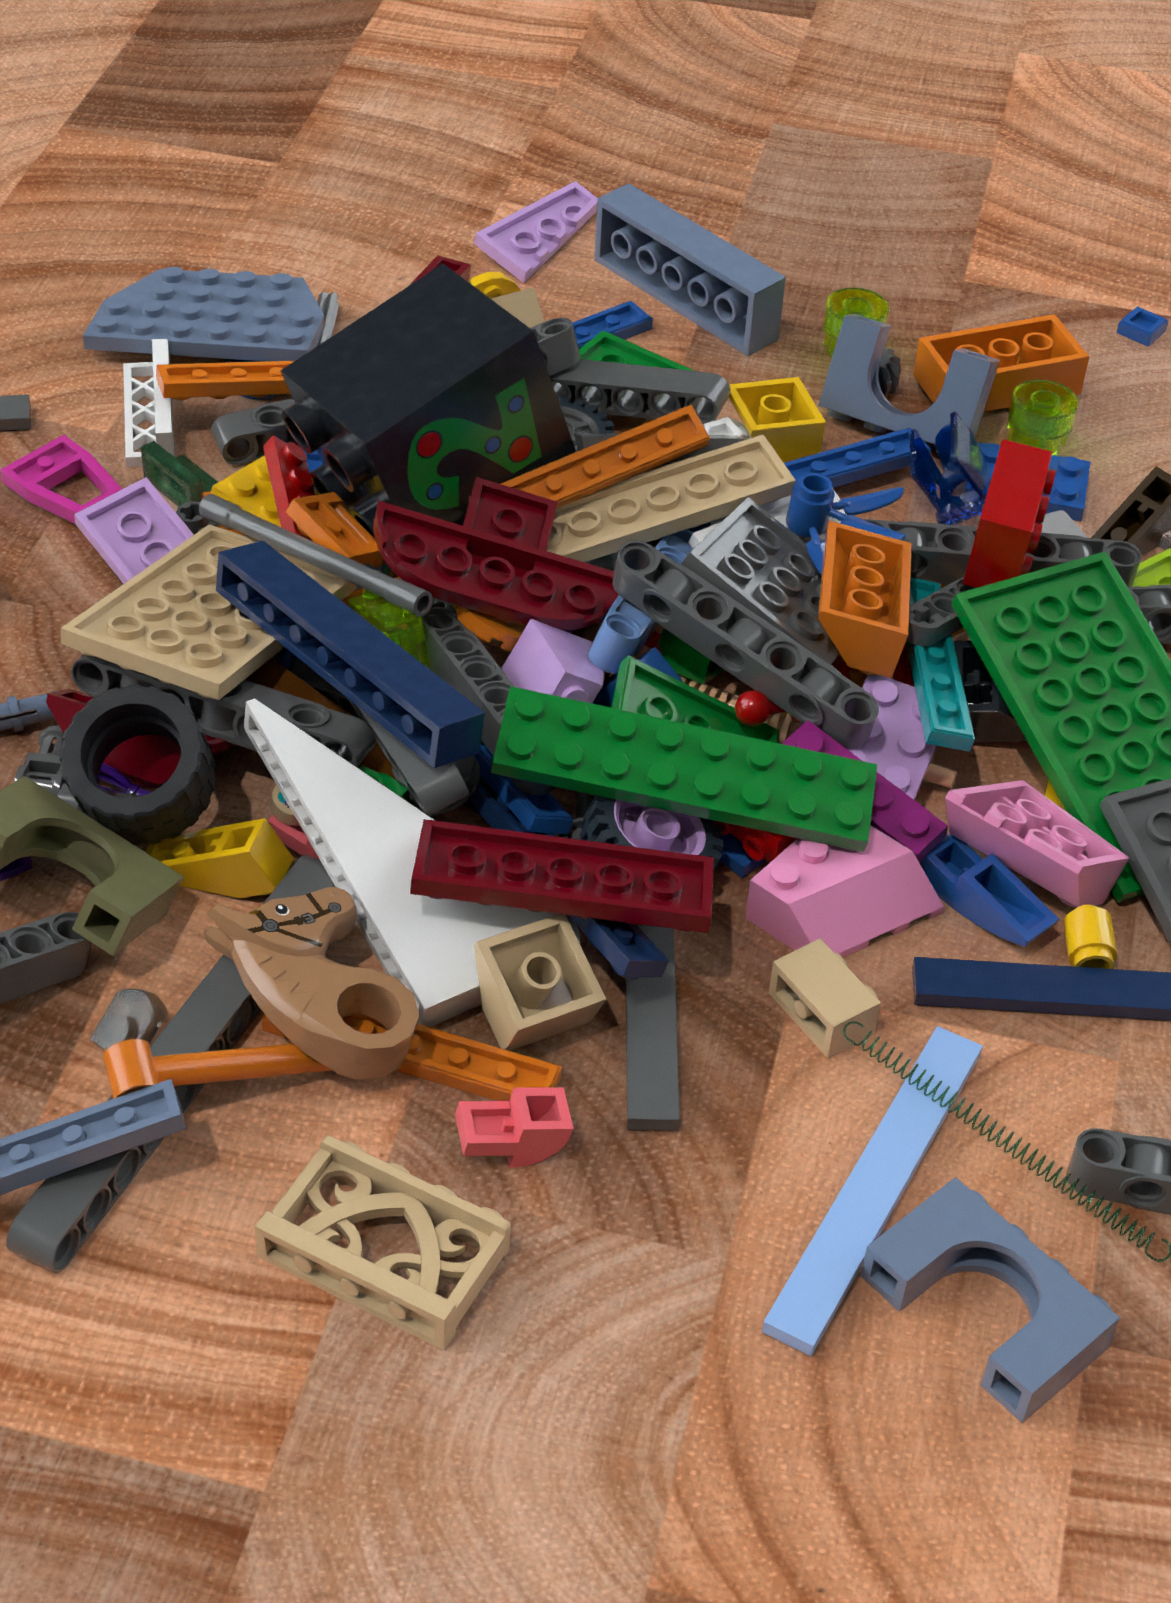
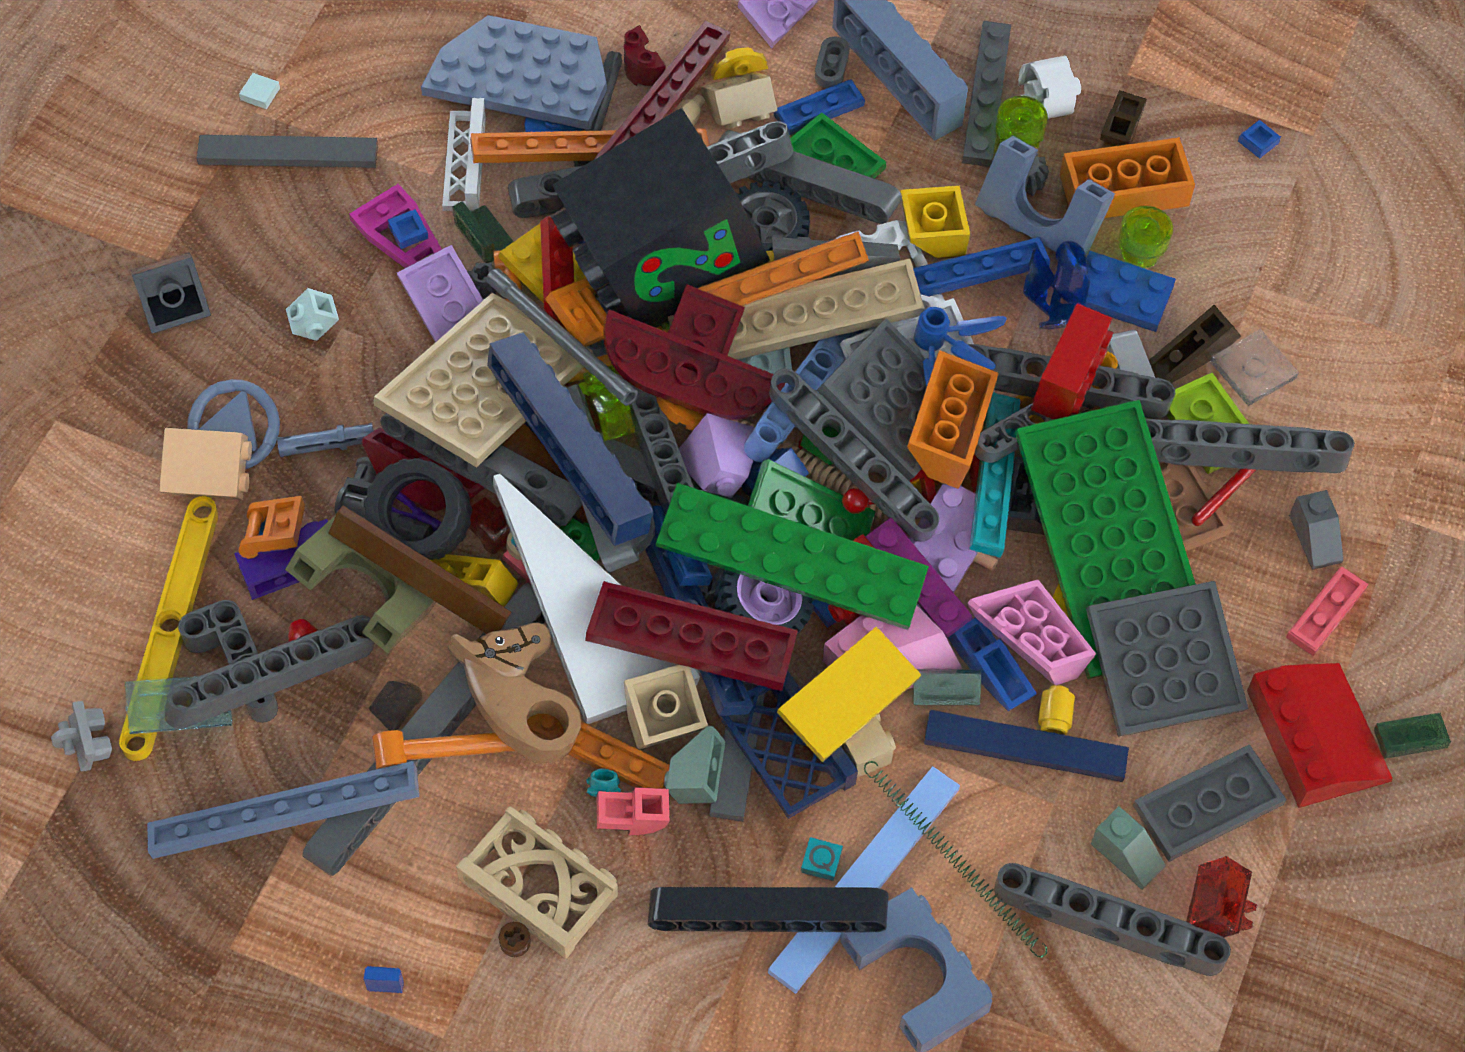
camera: 10 degrees right, 15 degrees up
none -> reddish brown tile [328,506,511,634]
none -> blue tile [364,966,404,993]
none -> blue plate [388,209,429,249]
none -> clear red brick [469,497,510,554]
none -> reddish brown bush [498,921,531,957]
none -> teal plate [586,769,621,797]
none -> dark red cylinder [623,25,666,86]
none -> black beam [648,887,888,932]
none -> sand green slope [664,726,726,804]
none -> dark blue fence [716,671,858,819]
none -> yellow tile [777,626,922,762]
none -> teal tile [801,837,843,881]
none -> dark grey plate [815,36,850,88]
none -> clear green plate [913,669,981,705]
none -> dark grey plate [962,21,1011,167]
none -> white brick [1018,56,1081,121]
none -> dark brown brick [1100,90,1147,146]

